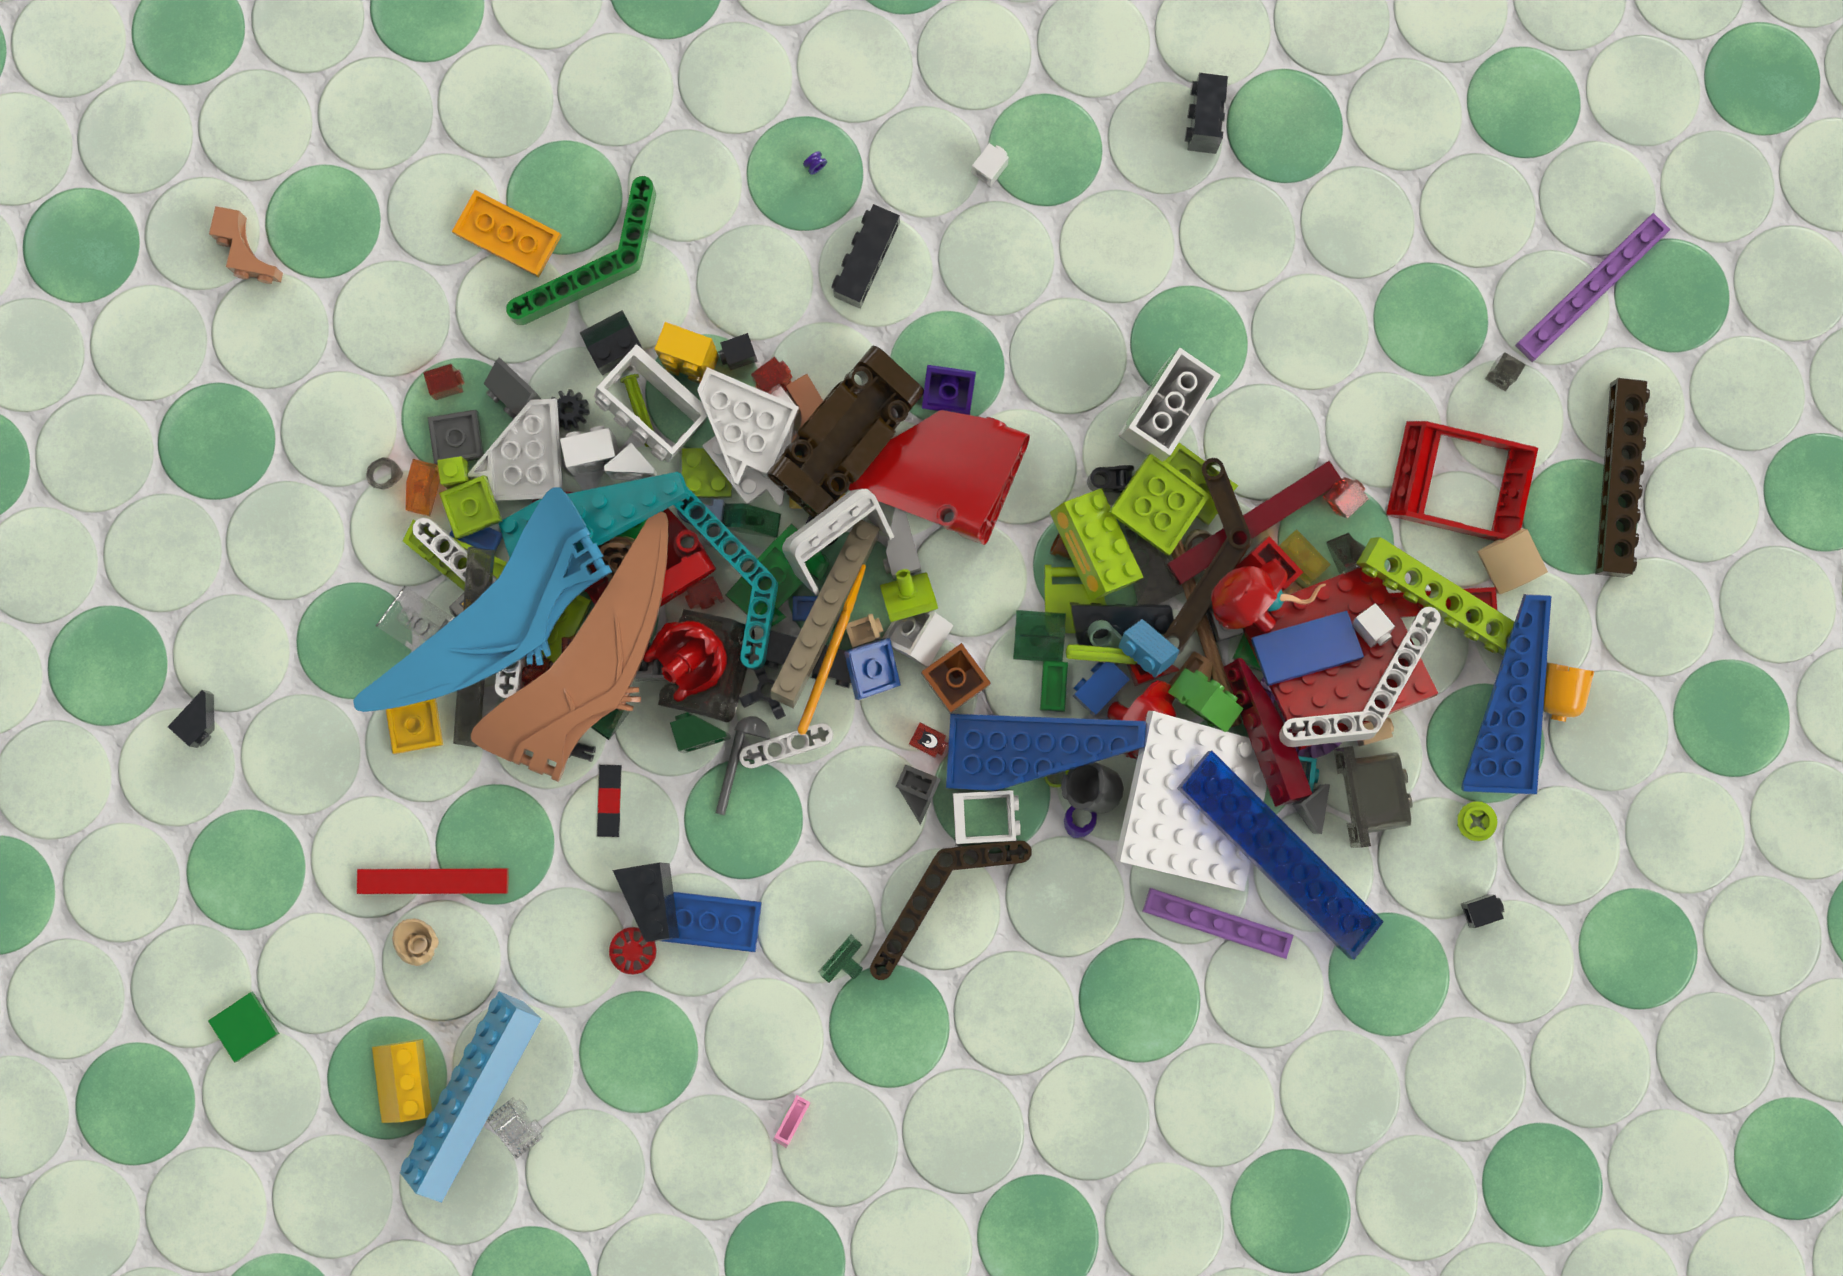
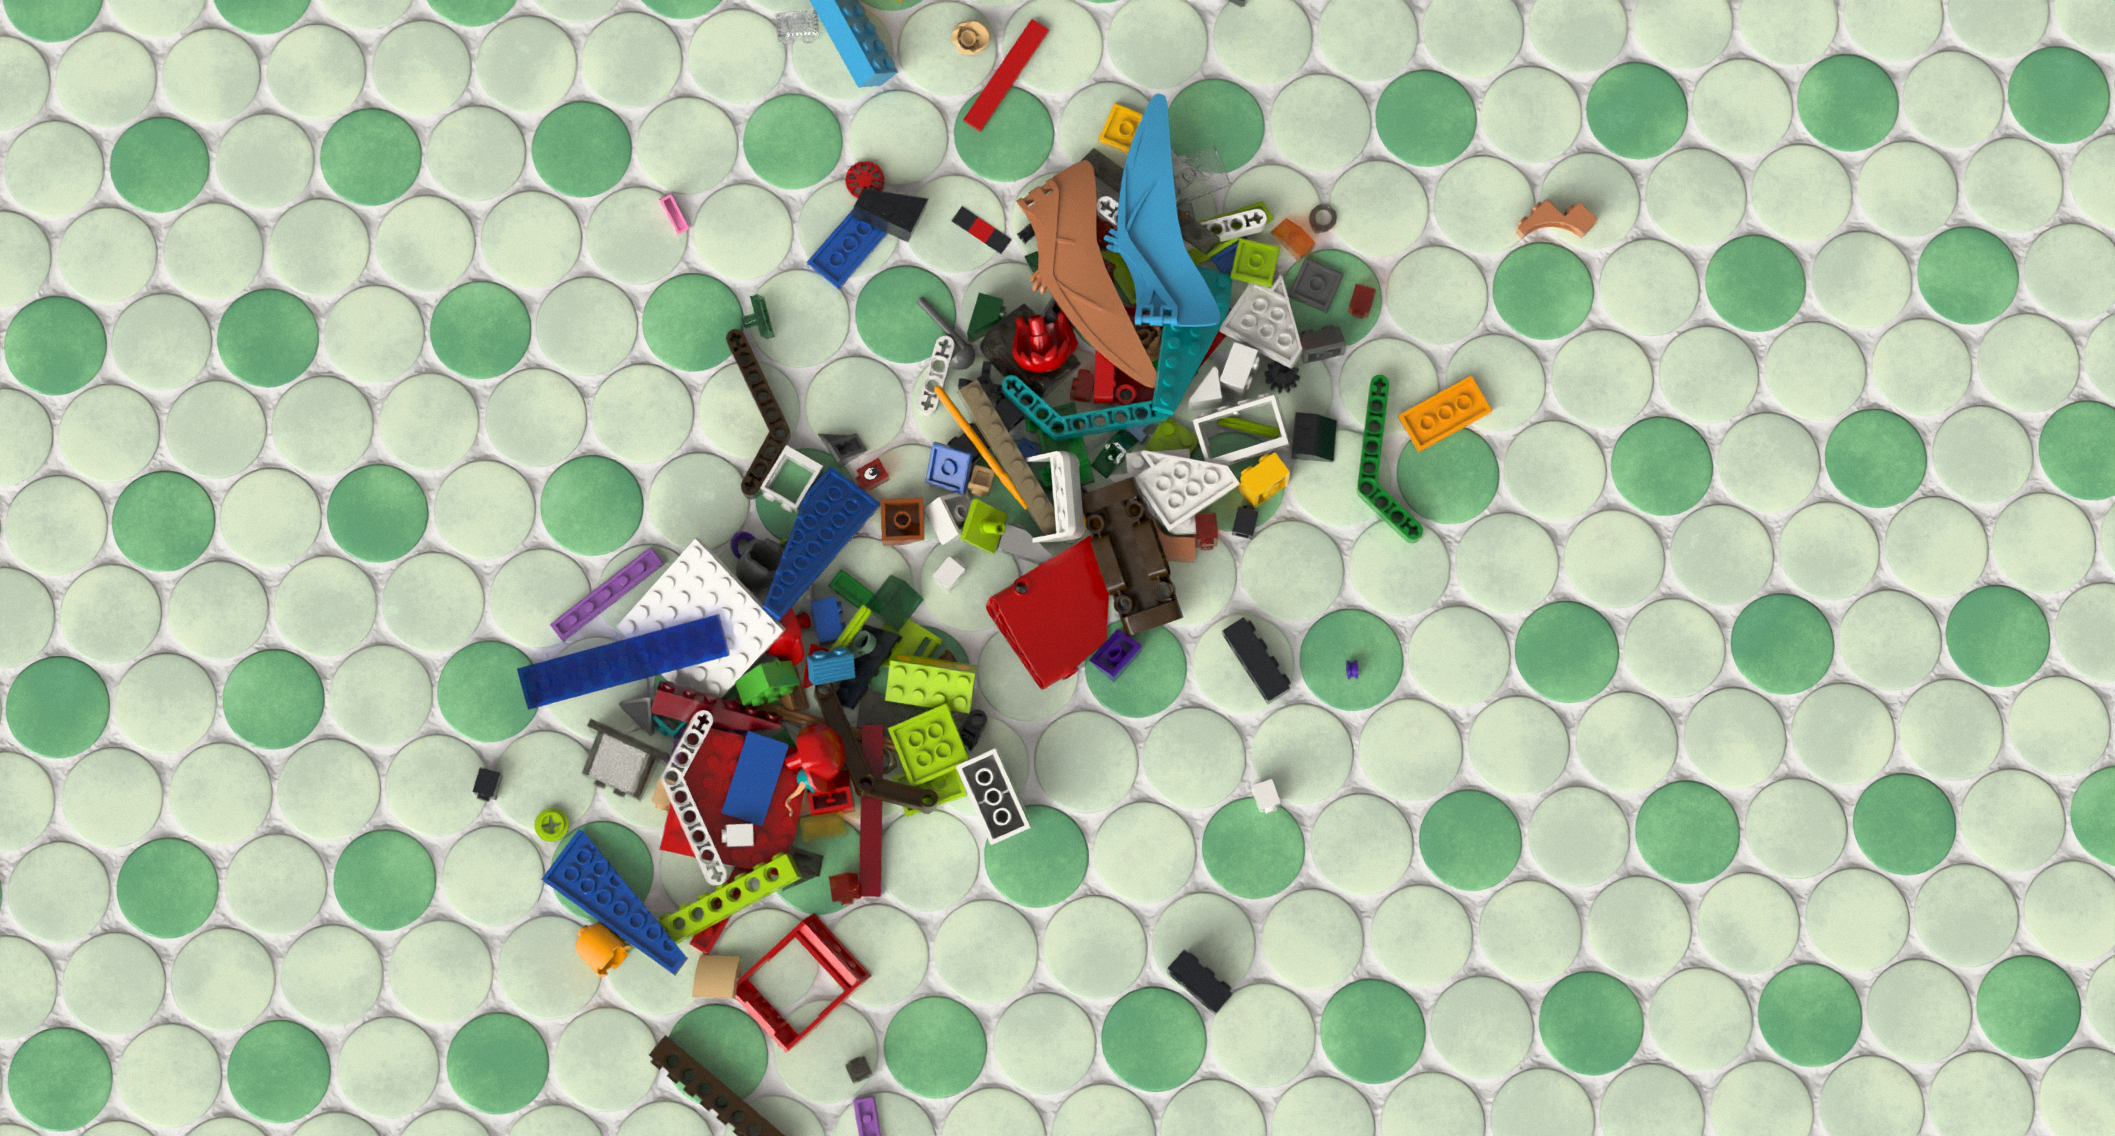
camera: 125 degrees right, 5 degrees down
lime brick [437,456,471,489] -> none
none -> white brick [933,556,966,592]

